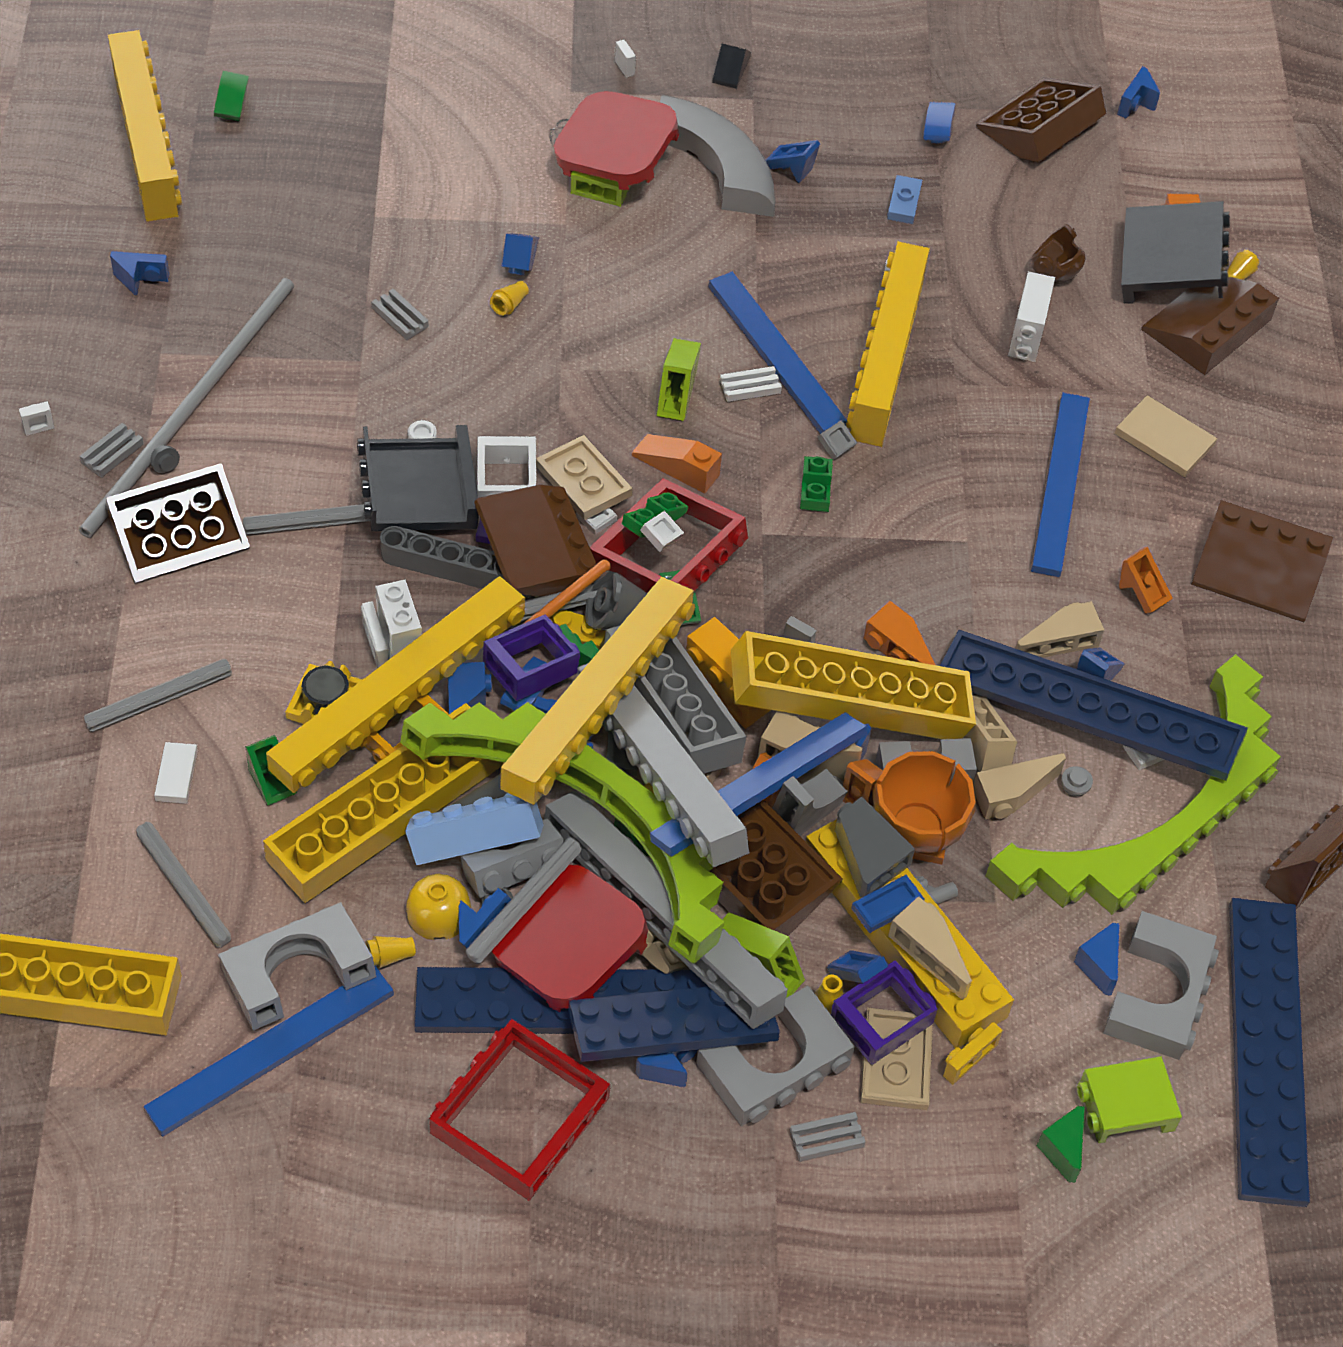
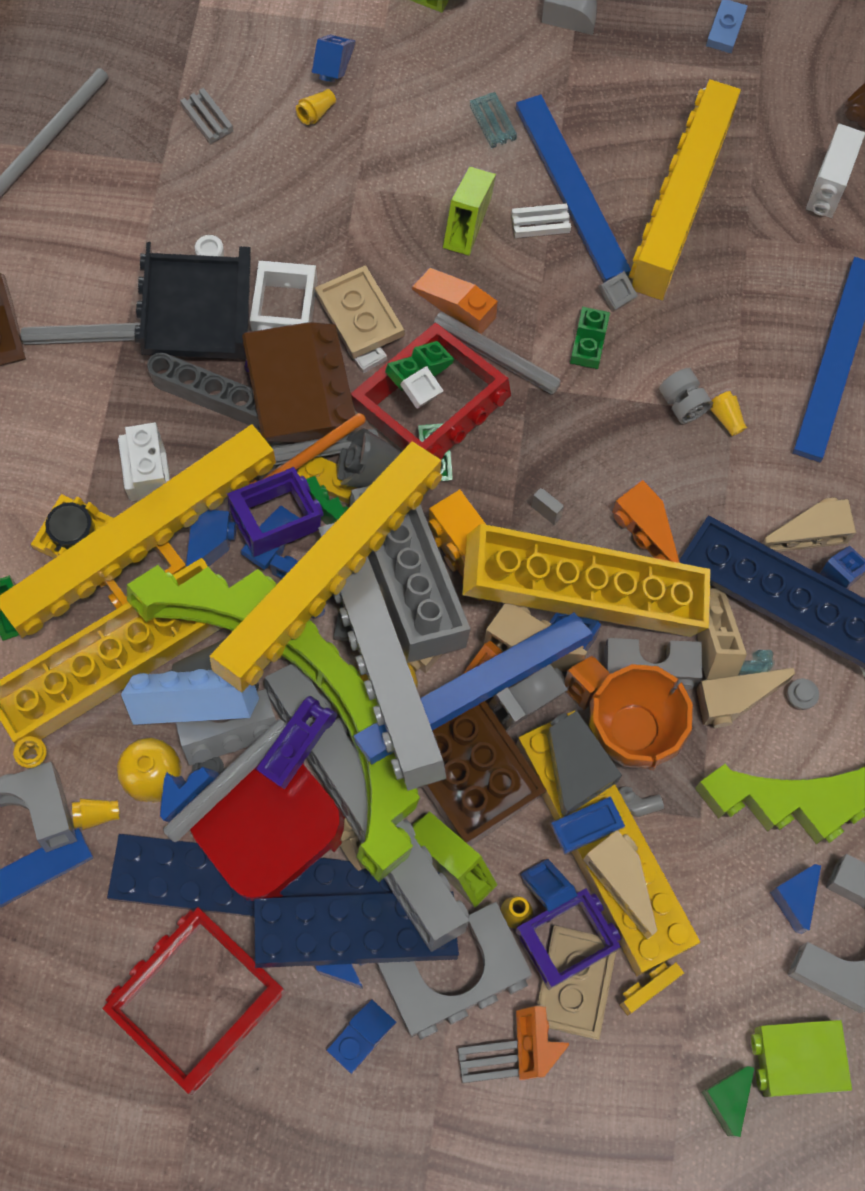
camera: 10 degrees right, 15 degrees up
none -> yellow cone [13,736,47,769]
none -> dark purple plate [256,696,337,789]
none -> blue slope [326,1000,397,1074]
none -> light grey axle [434,312,560,394]
none -> clear light blue tile [470,92,517,149]
none -> orange slope [516,1006,569,1081]
none -> light grey wheel [659,368,713,424]
none -> yellow cone [710,391,747,436]
none -> clear light blue arm [738,650,775,676]

